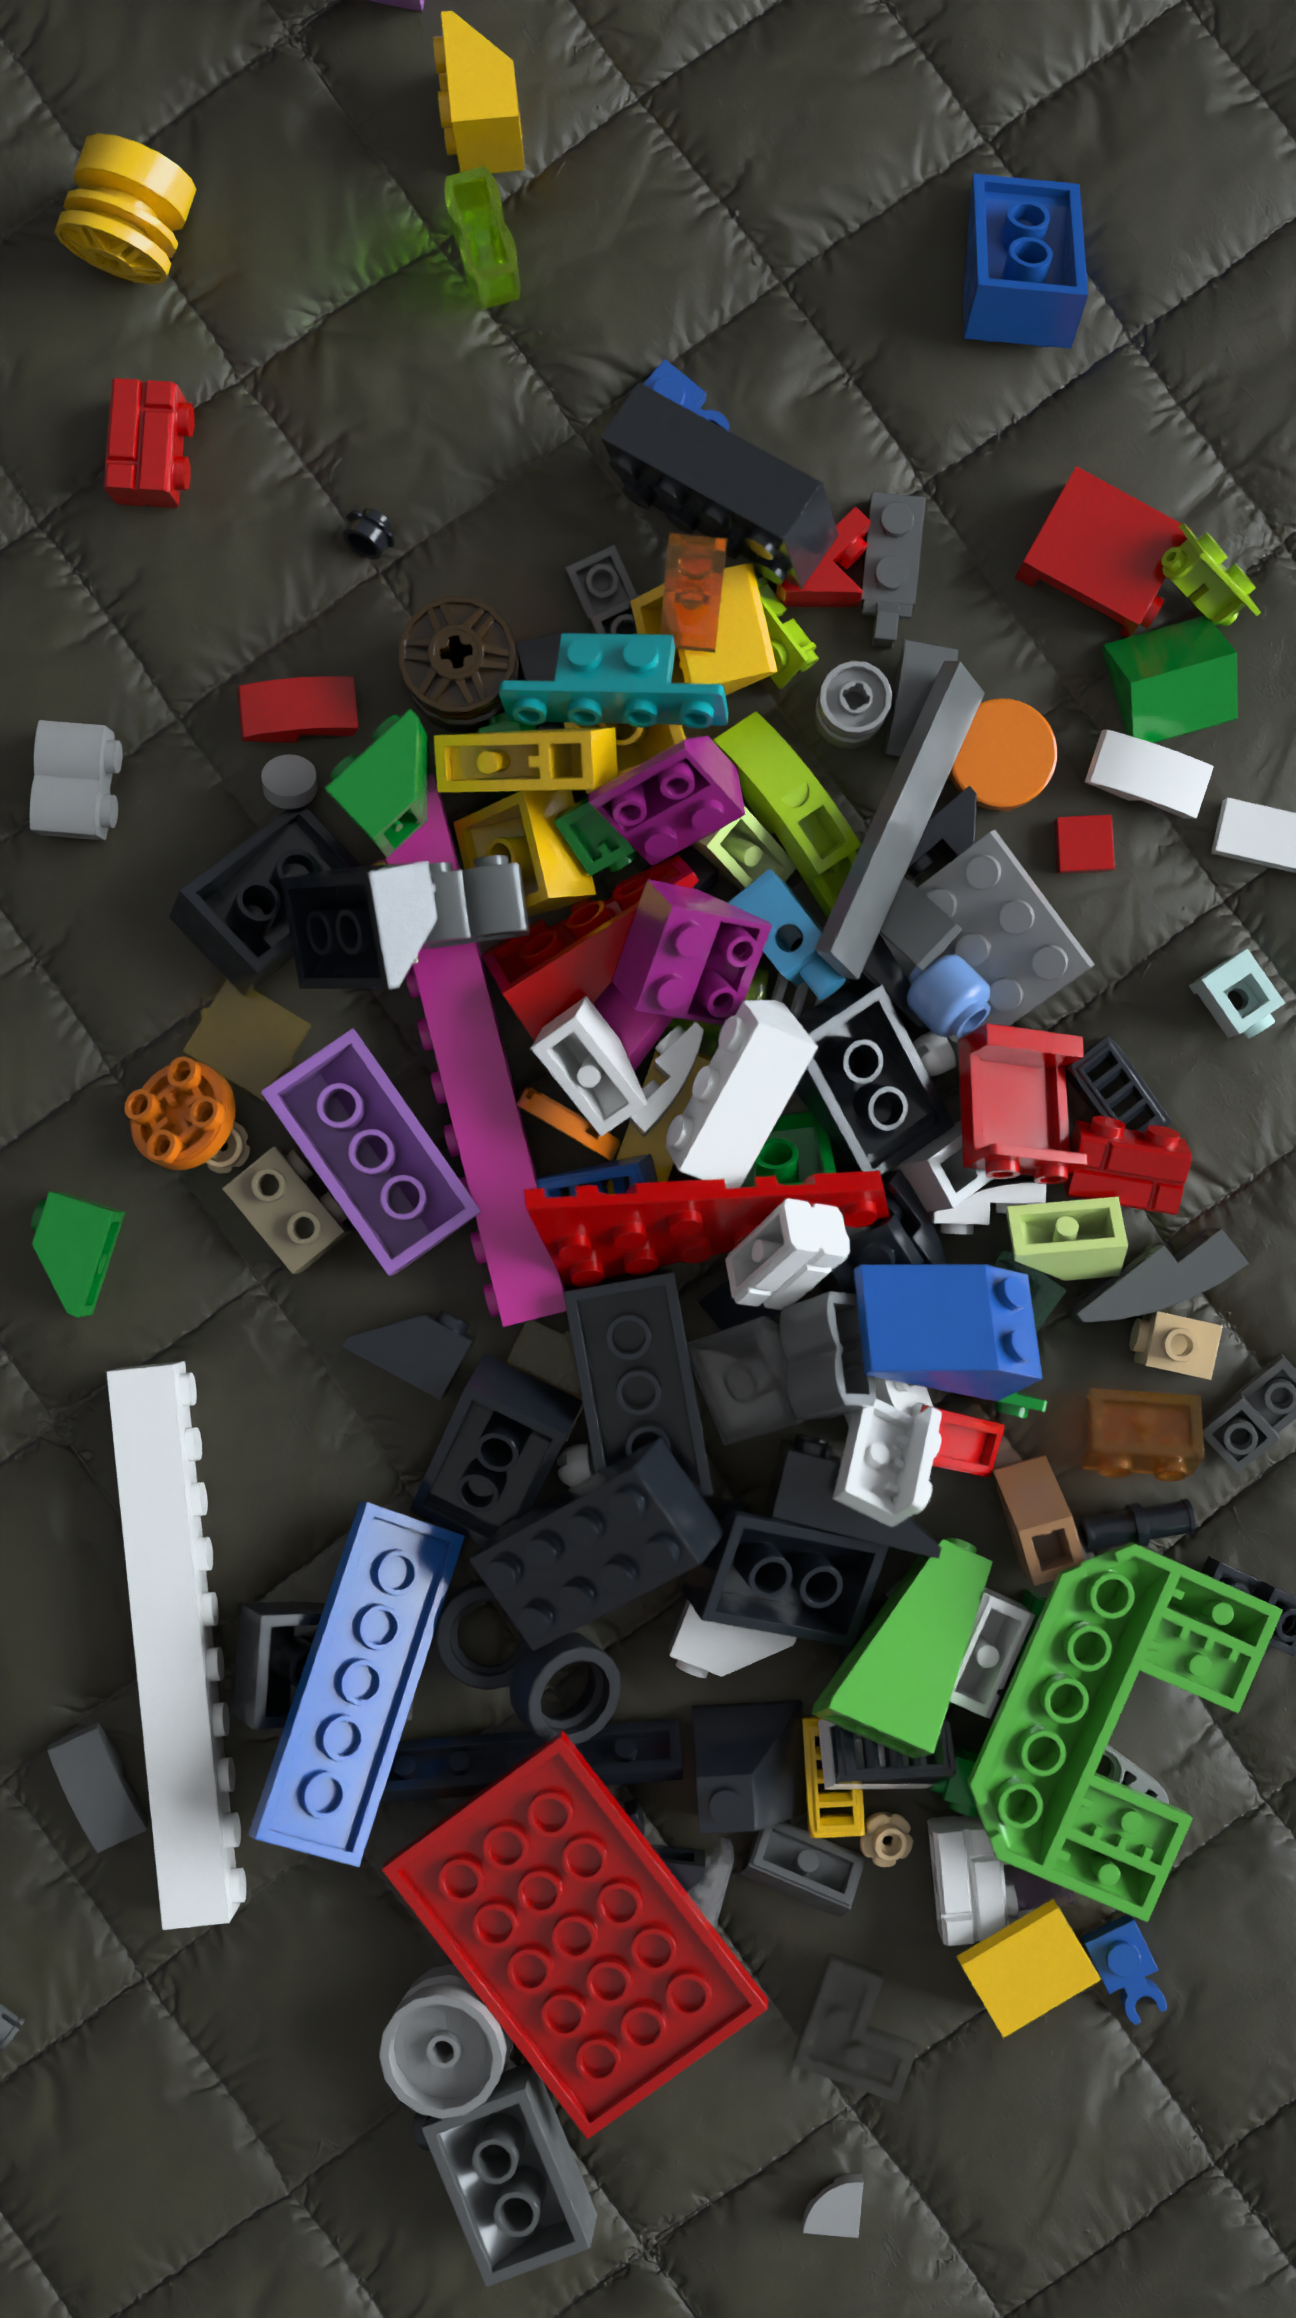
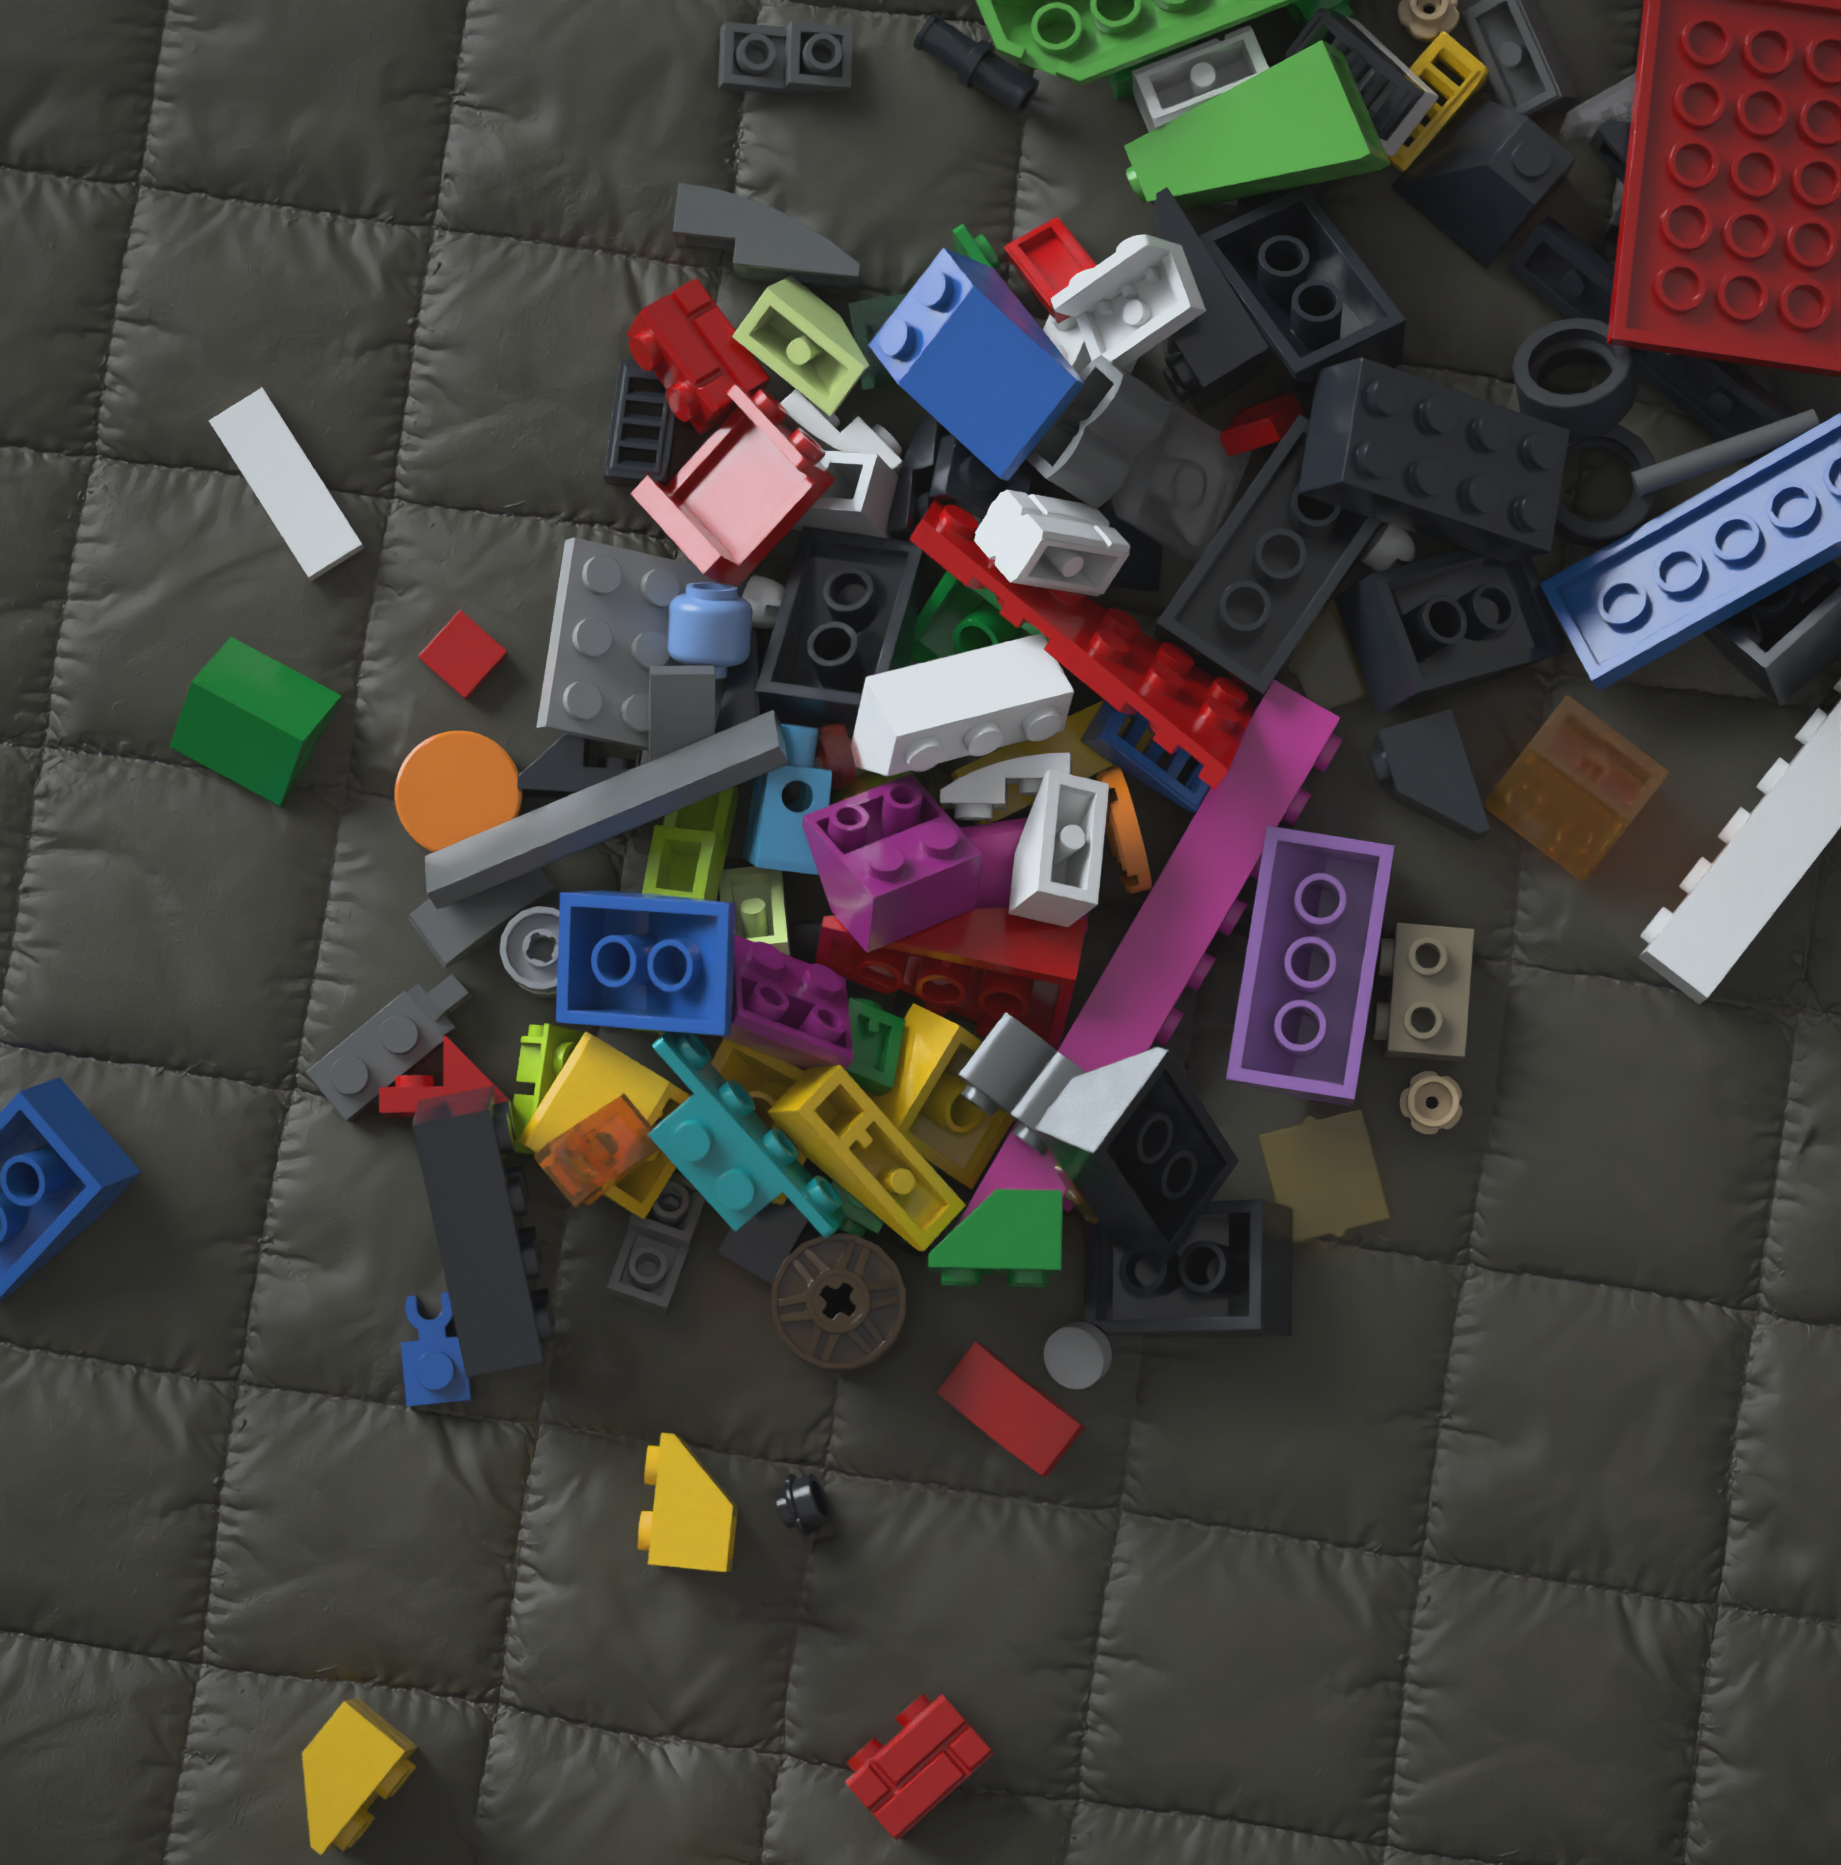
camera: 135 degrees left, 5 degrees down
light grey brick [30,720,122,841] -> none
green slope [31,1191,126,1317] -> none
orange tile [124,1056,236,1170] -> none
clear neon green brick [444,166,521,310] -> none
white slope [669,1600,797,1678] -> none
medium nougat slope [992,1454,1085,1586] -> none
red panel [1014,466,1192,638] -> none
clear orange bracket [1083,1388,1205,1482] -> none
white slope [1085,730,1214,819] -> none
tan brick [1130,1311,1223,1380] -> none
lime hinge [1161,523,1261,626] -> none
light aqua brick [1188,948,1285,1040] -> none
none -> blue slope [556,891,736,1036]
none -> yellow slope [638,1433,738,1572]
none -> clear red tile [817,723,856,790]
none -> red tile [1219,393,1304,457]
none -> clear orange slope [1483,695,1670,883]
none -> dark grey bar [1631,409,1820,497]

